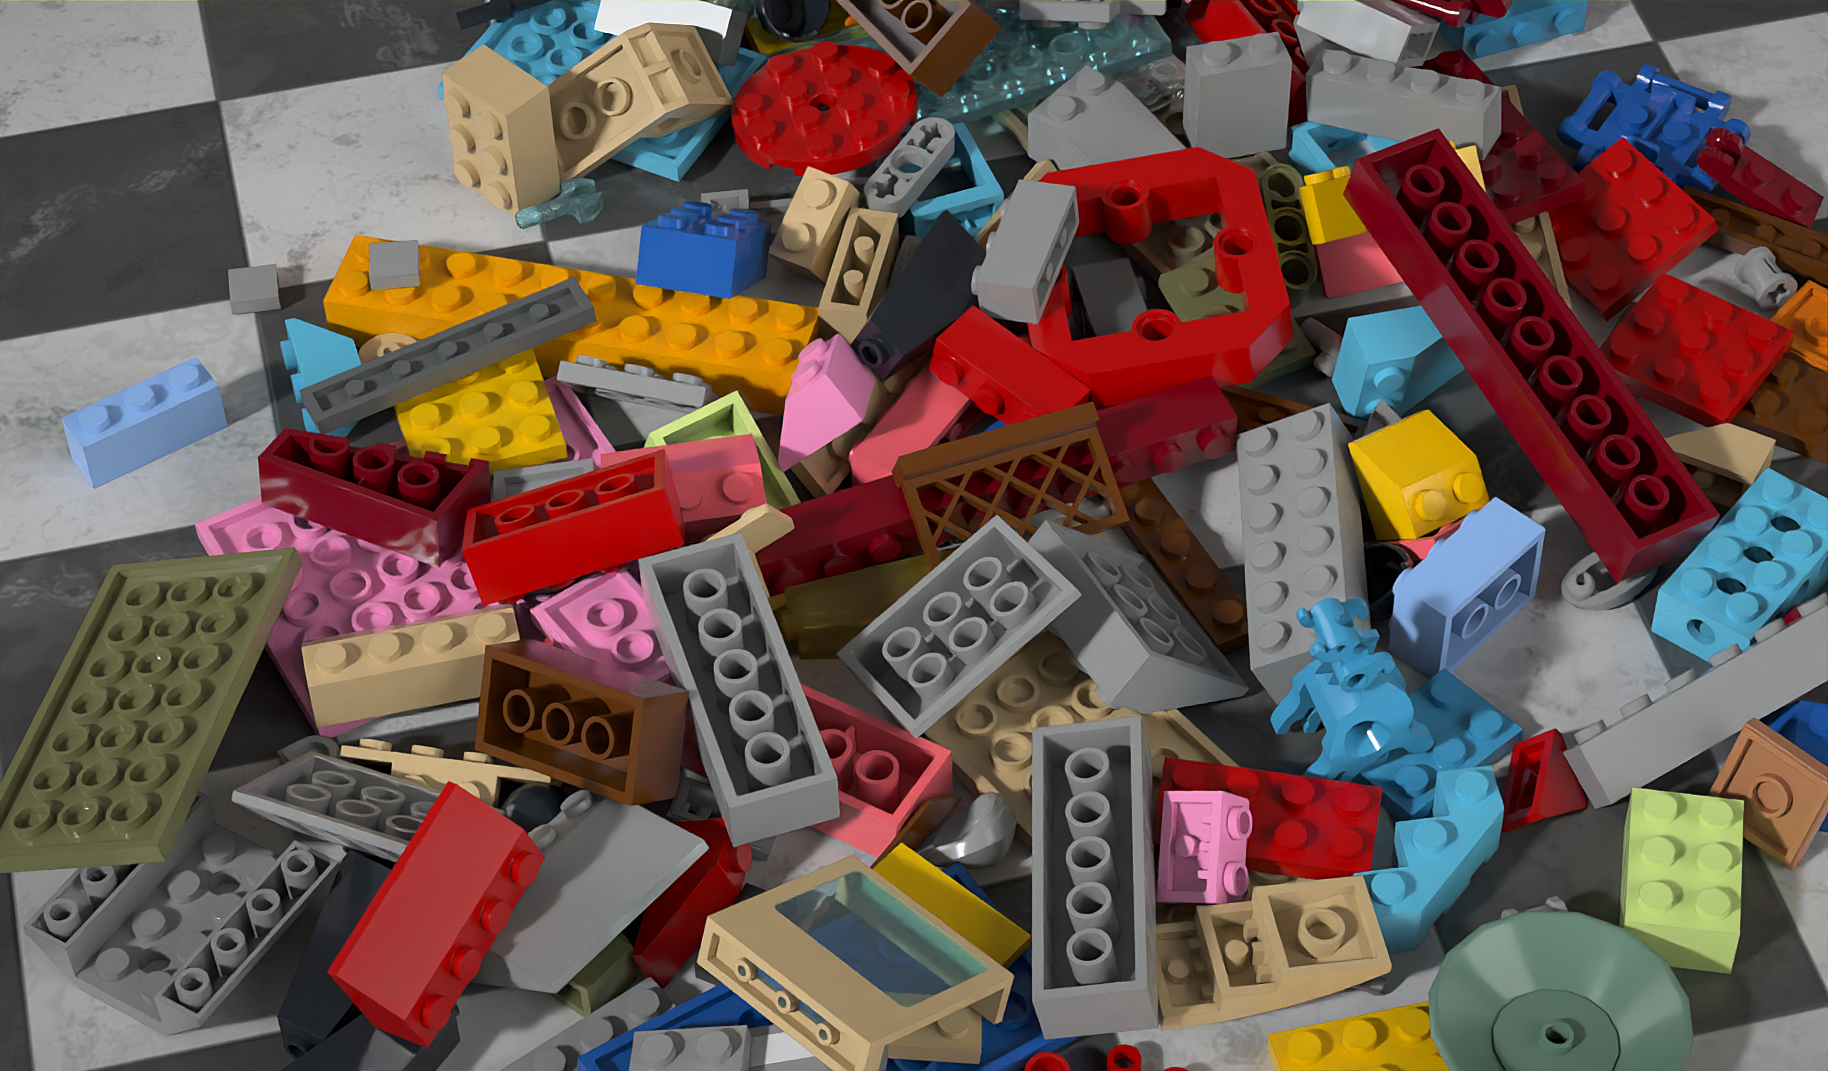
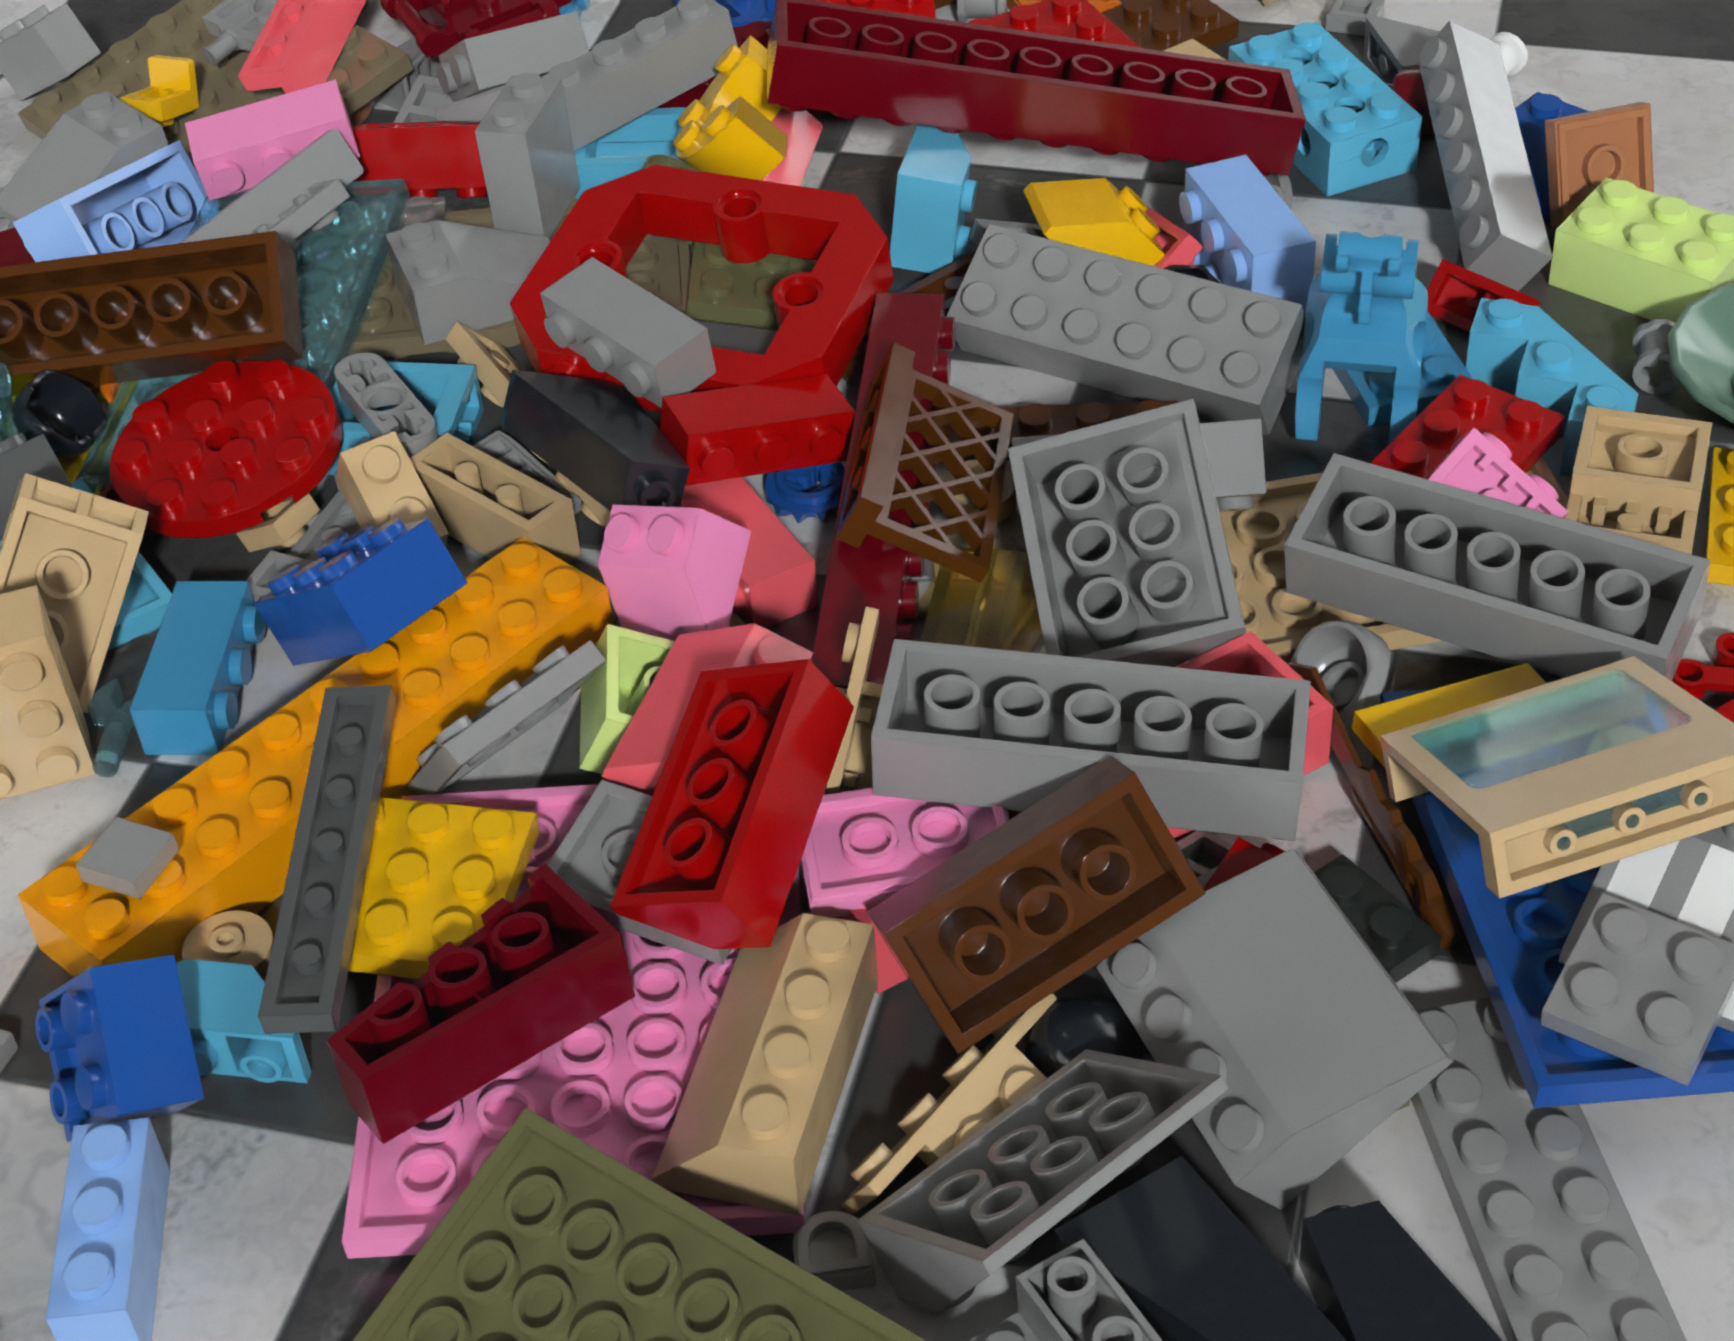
camera: 60 degrees left, 5 degrees down
red slope [327,781,545,1048] -> none
none -> blue slope [35,955,205,1142]
none -> dark azure brick [130,581,266,755]
none -> tan plate [236,493,320,552]

